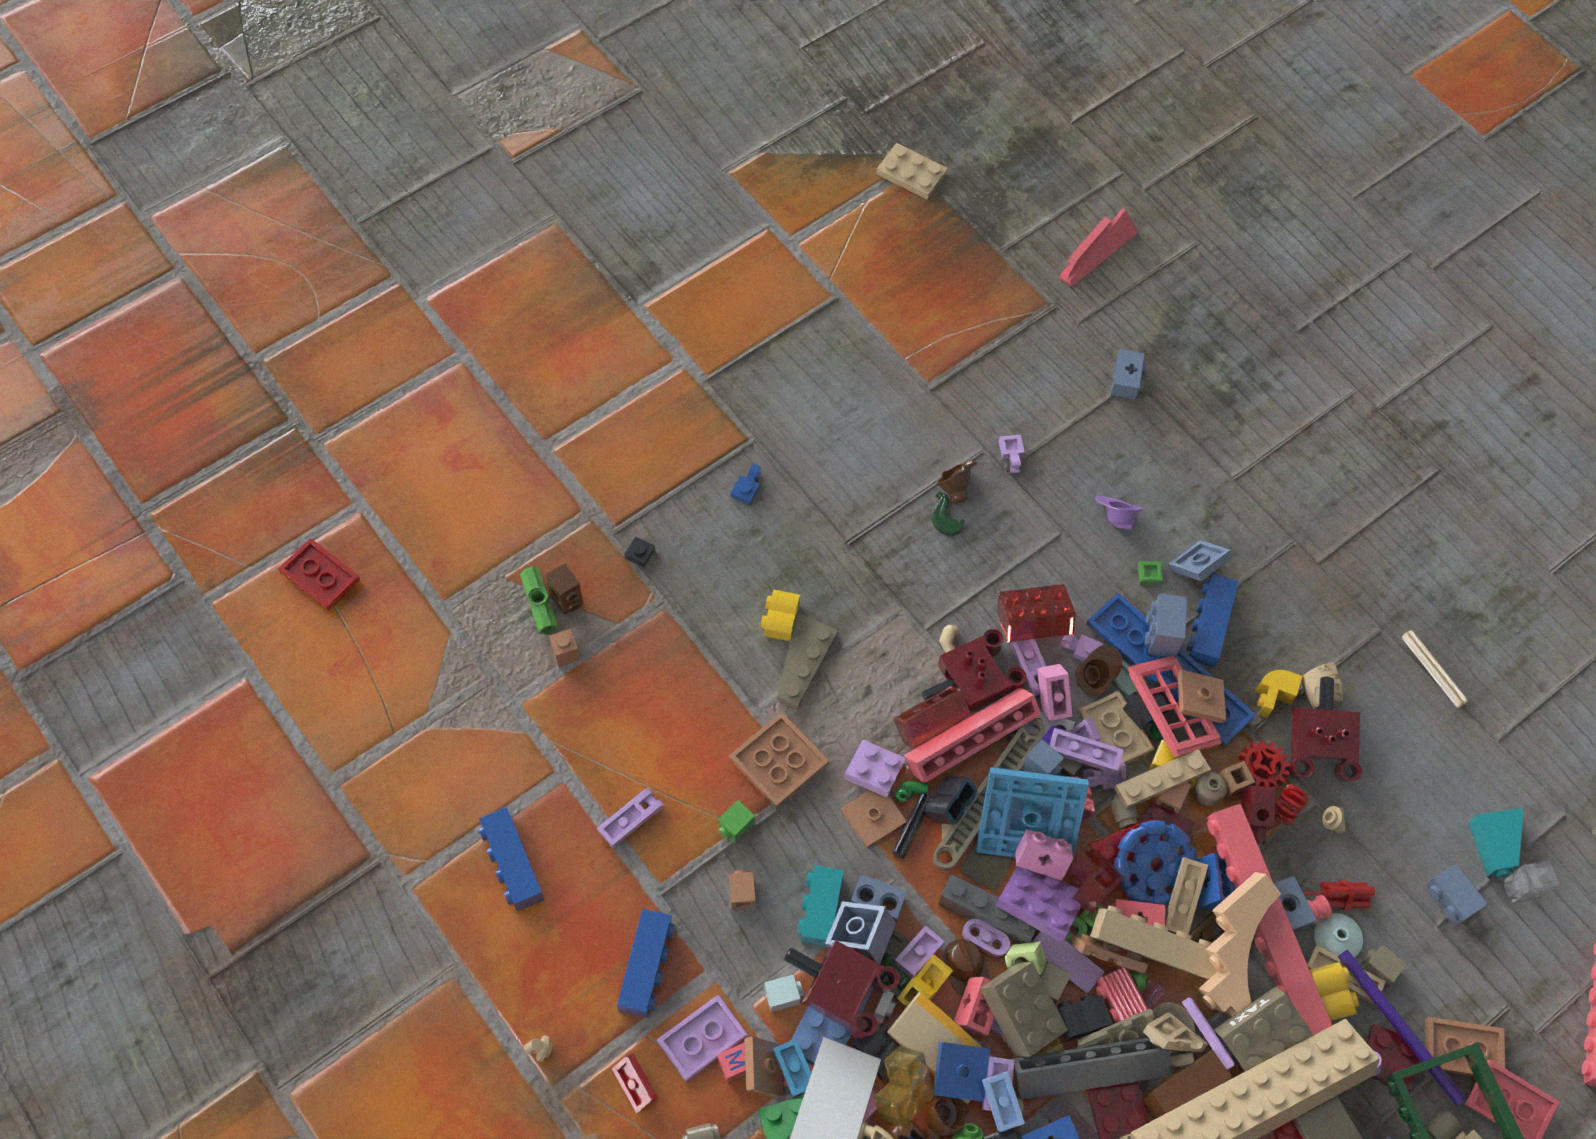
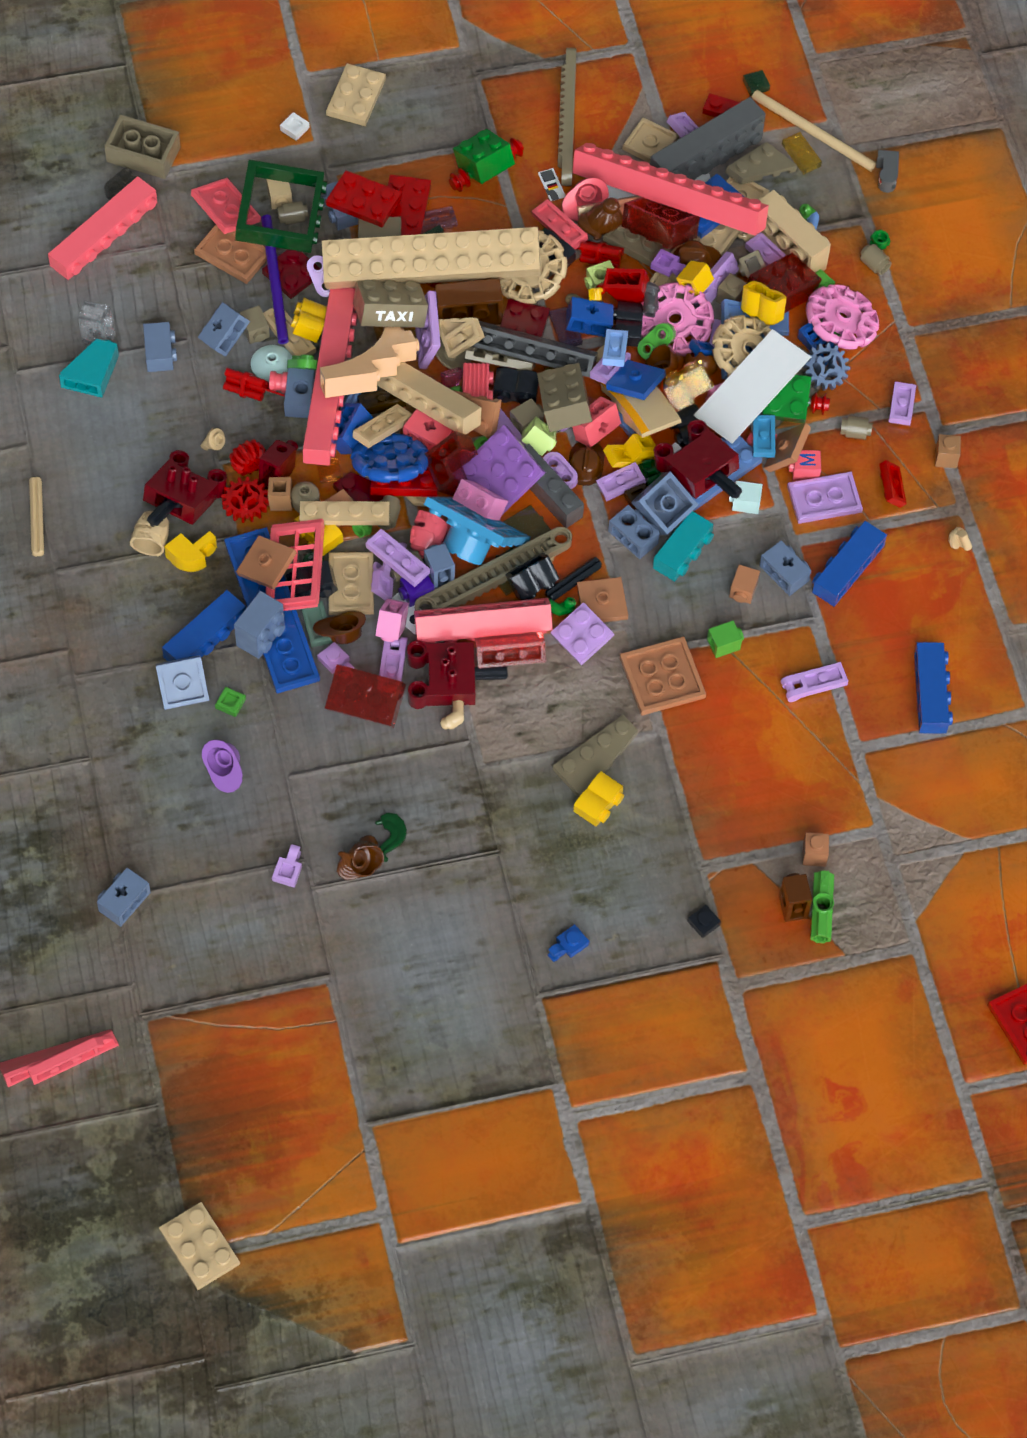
camera: 155 degrees left, 0 degrees up
none -> sand blue brick [198,302,250,357]
none -> bright green plate [287,355,318,370]
none -> sand blue brick [760,541,811,596]

